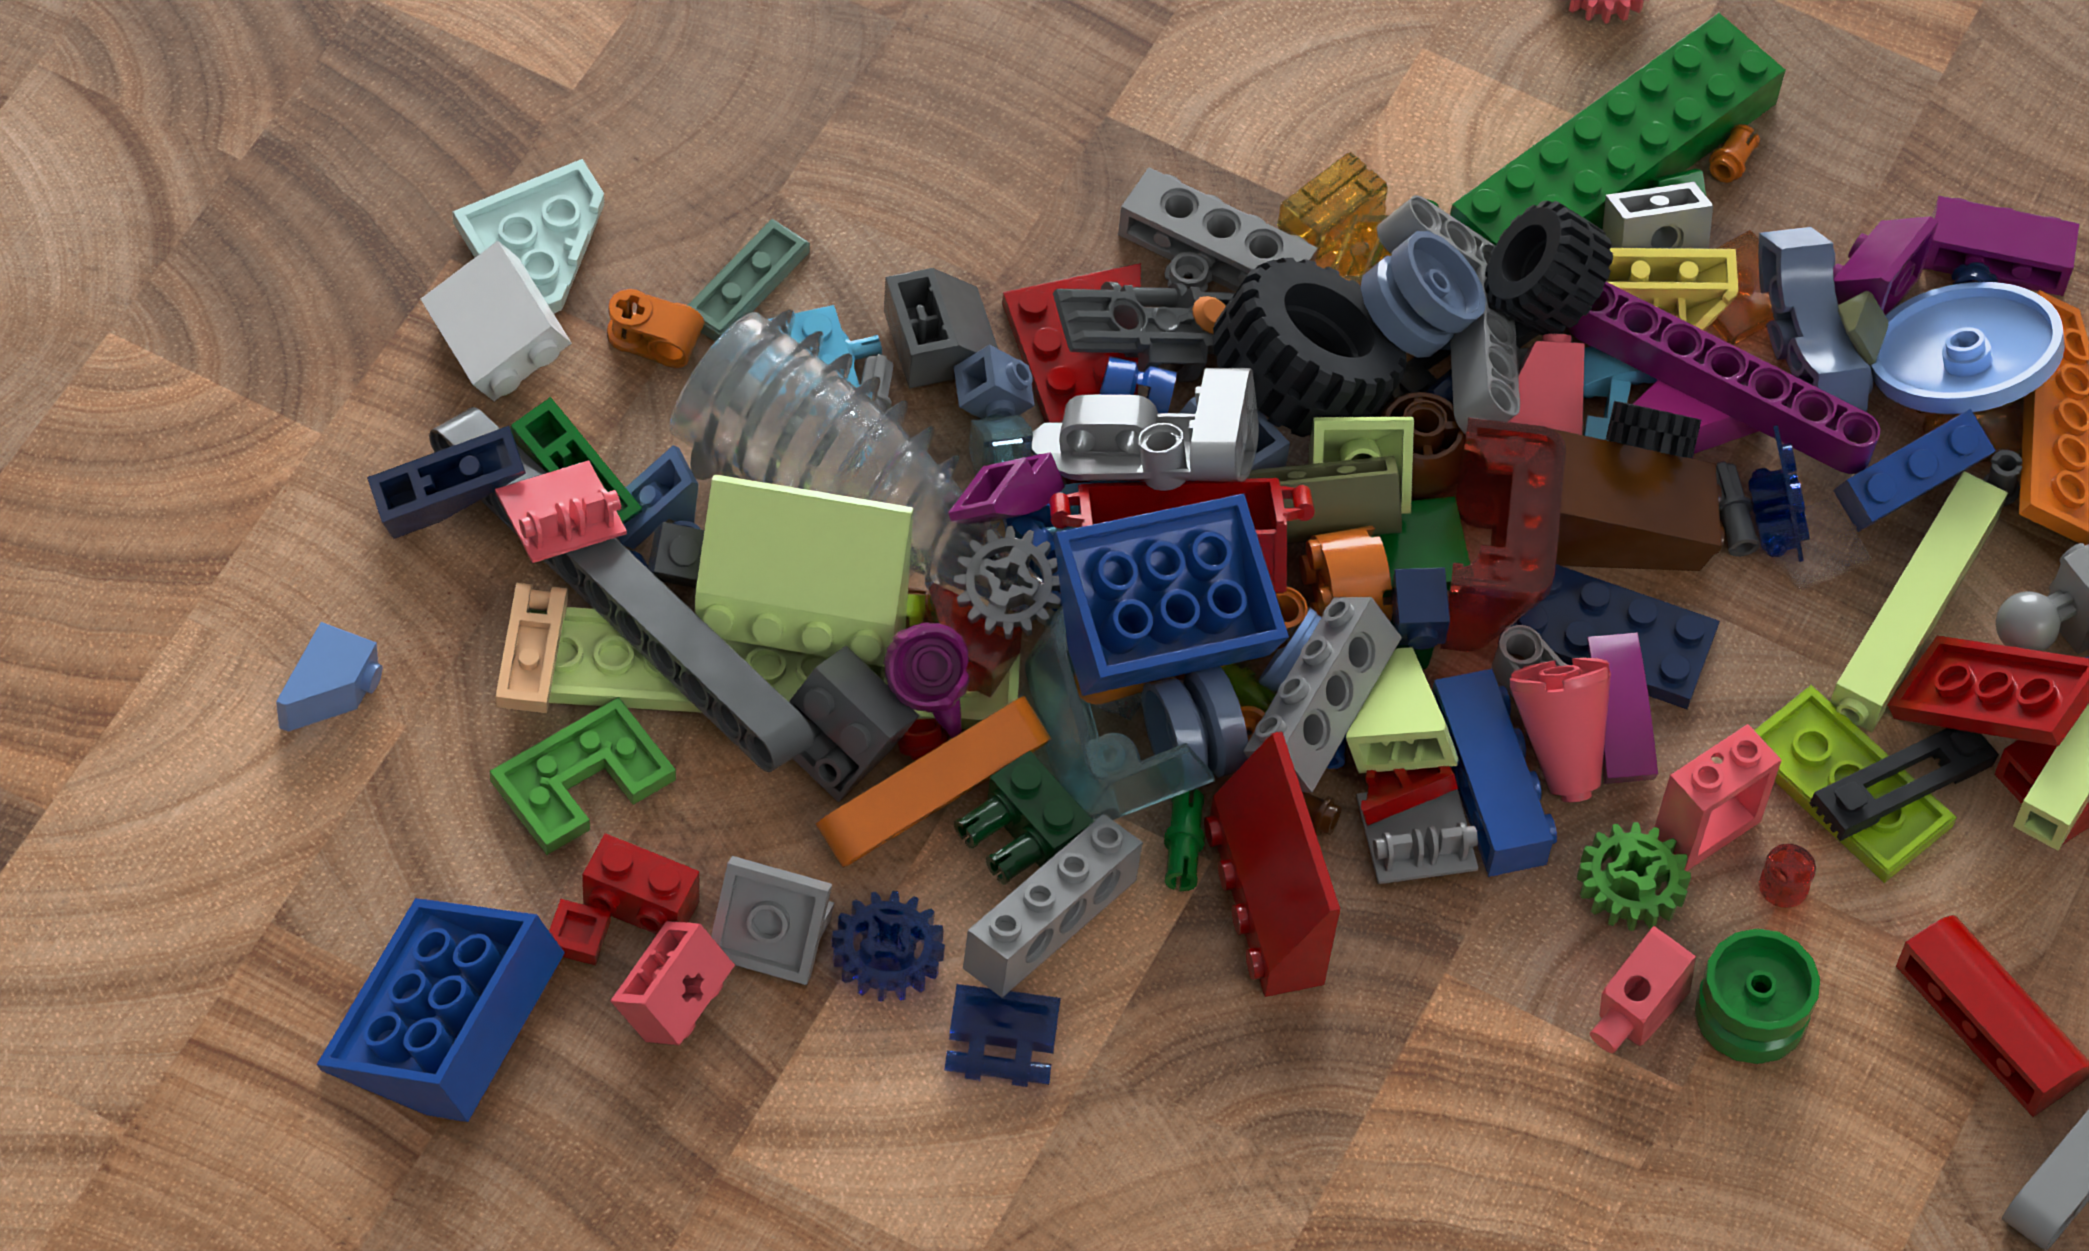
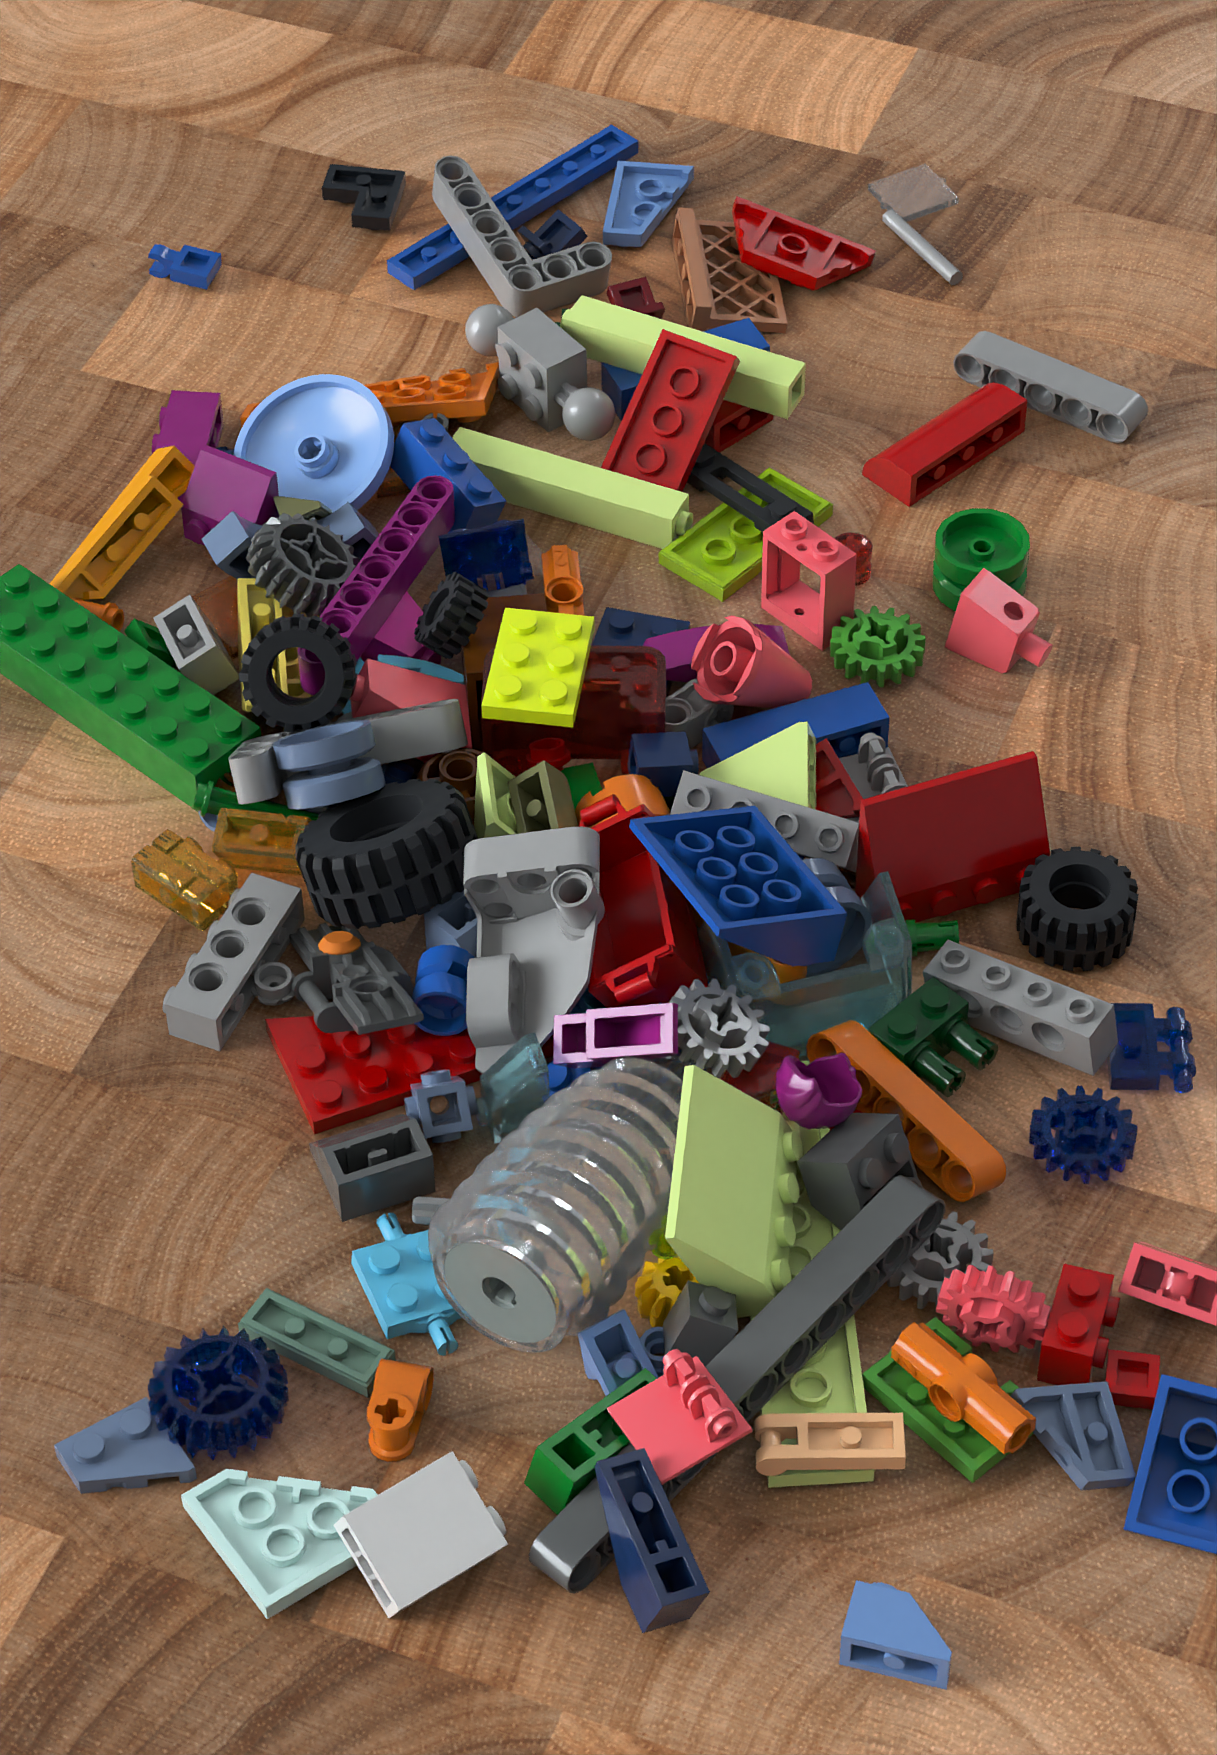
camera: 90 degrees left, 10 degrees down
light grey bracket [711,856,835,985] -> none
none -> light orange wedge [50,446,195,600]
none -> sand blue wing [54,1397,197,1494]
none -> clear blue gear [148,1325,289,1461]
none -> dark grey gear [246,513,360,618]
none -> neon yellow plate [481,608,595,728]
none -> red plate [526,738,571,771]
none -> orange piece [541,545,585,616]
none -> light grey gear [887,1211,993,1309]
none -> orange piece [891,1322,1036,1454]
none -> coral gear [936,1265,1051,1353]
none -> sand blue wing [1011,1381,1136,1491]
none -> black tyre [1016,847,1139,971]

